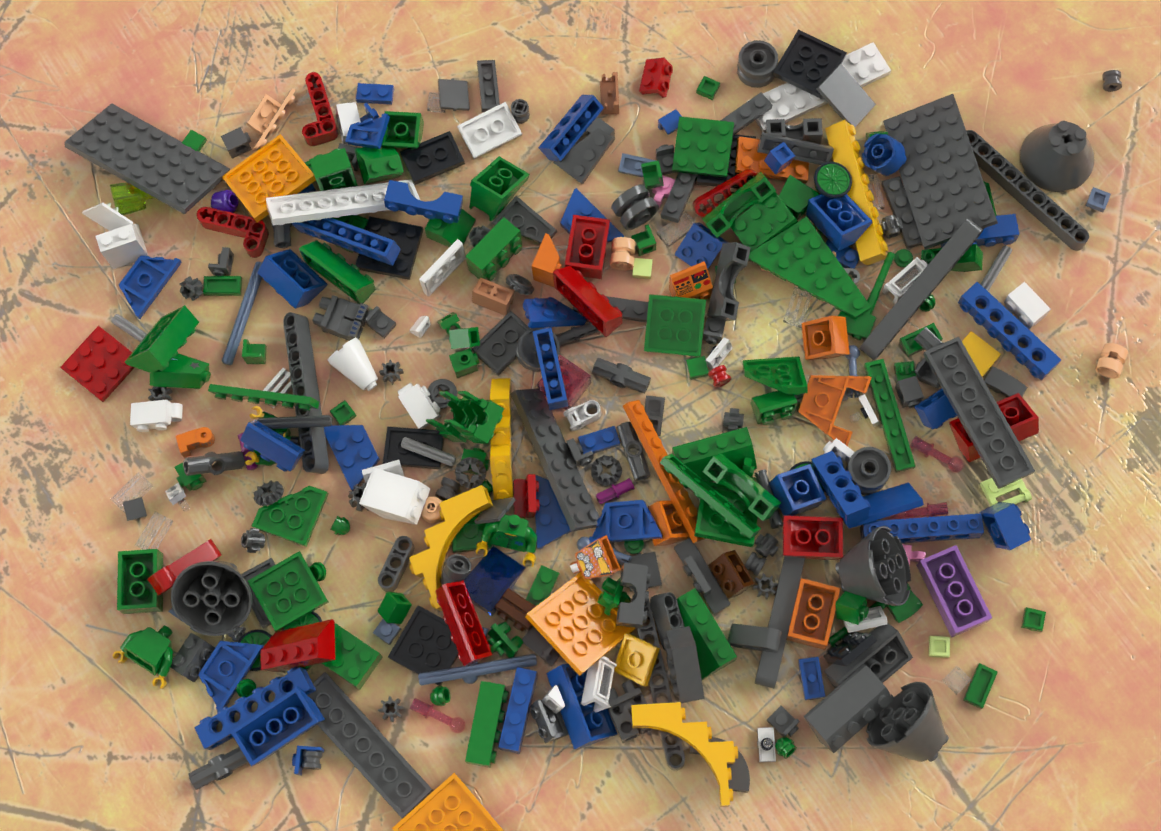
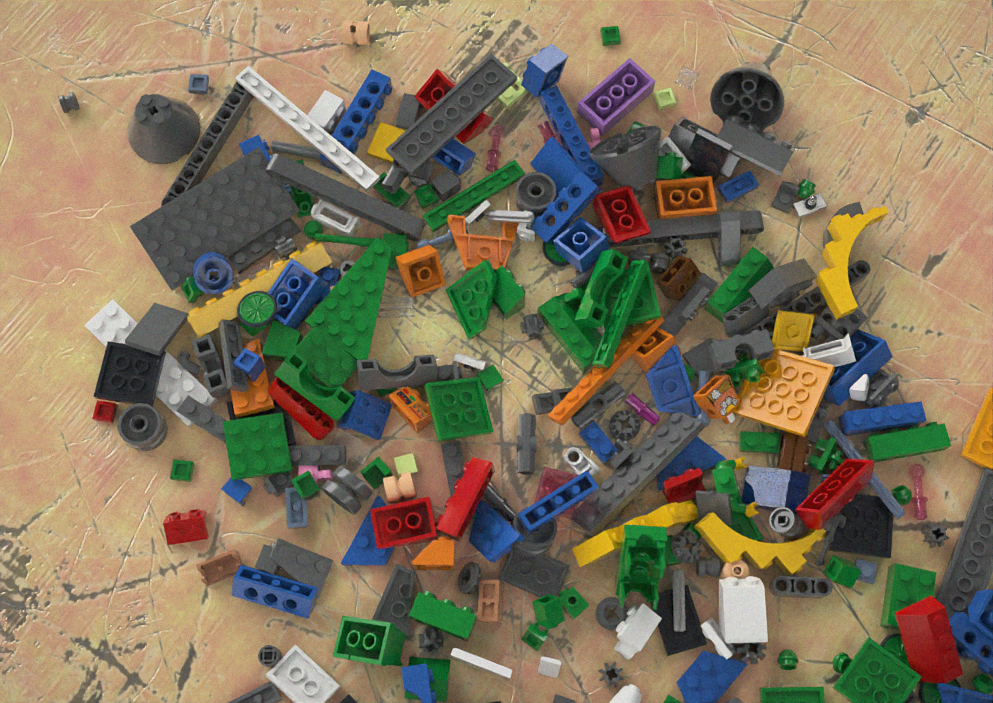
camera: 115 degrees left, 0 degrees up
red wheel [708,365,732,388] -> none
green tile [963,663,998,709] -> none
none -> red tile [92,400,118,423]
none -> dark grey arm [177,351,201,375]
none -> white plate [235,66,380,192]
none -> light grey axle [485,210,535,223]
none -> dark grey piece [815,513,846,566]

